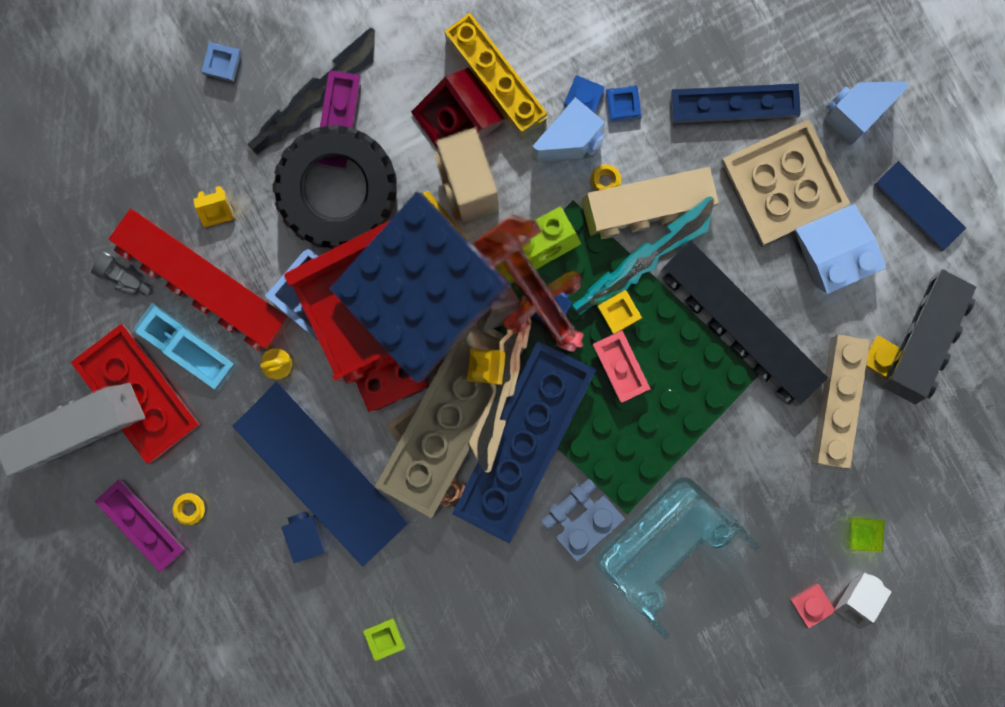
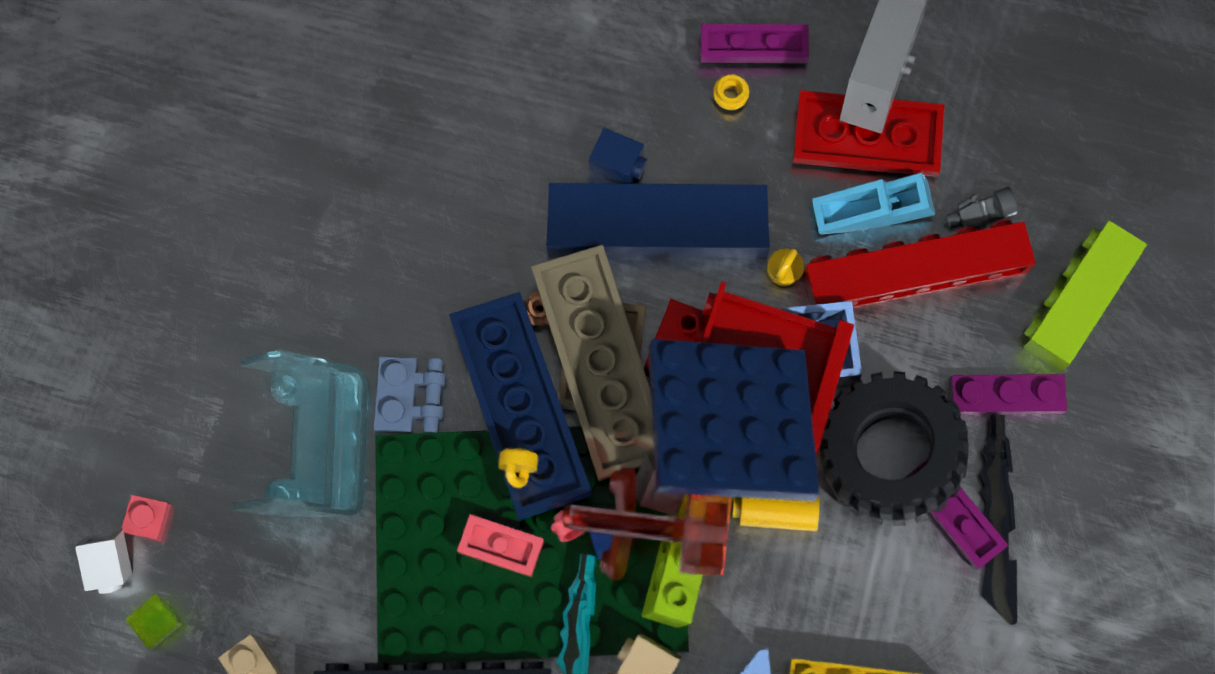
camera: 130 degrees right, 10 degrees down
yellow tile [193,186,235,228] -> none
medium blue plate [201,42,242,83] -> none
lime plate [363,618,406,661] -> none
dark red slope [411,67,505,151] -> none
tan brick [434,128,499,225] -> none
yellow tile [467,348,506,385] -> none
tan sword [469,296,535,472] -> none
yellow plate [597,290,642,334] -> none
none -> yellow tile [498,449,538,488]
none -> magenta plate [949,374,1067,415]
none -> lime brick [1023,220,1148,373]

